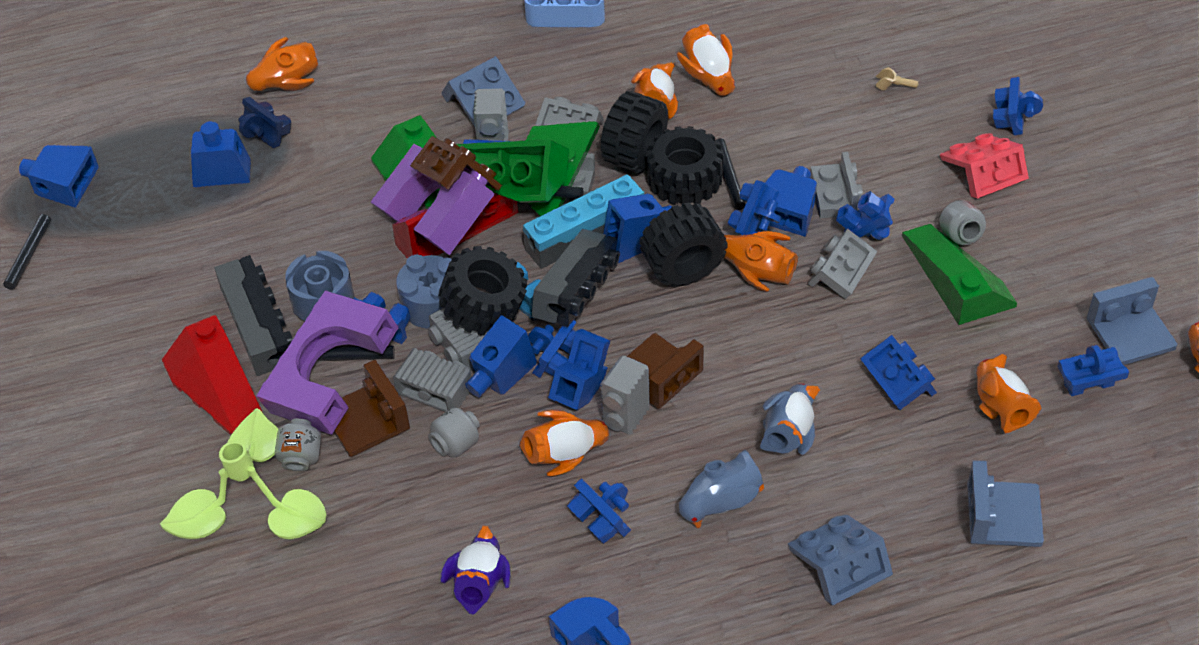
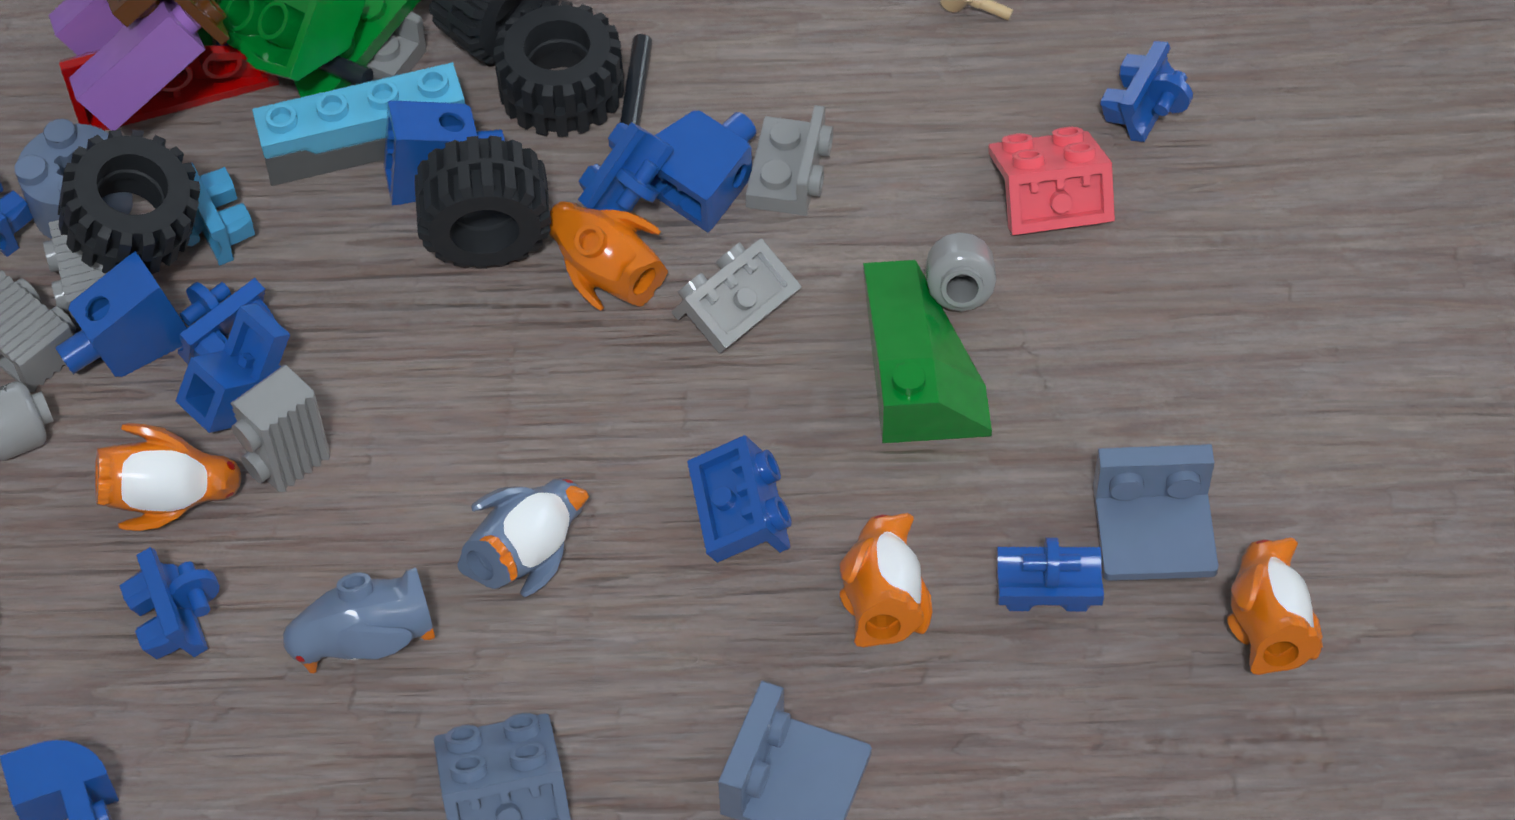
camera: 15 degrees right, 5 degrees up
piece [532,229,620,327] -> none
reddish brown bracket [627,333,704,409] -> none
blue hips [836,191,894,240] -> none

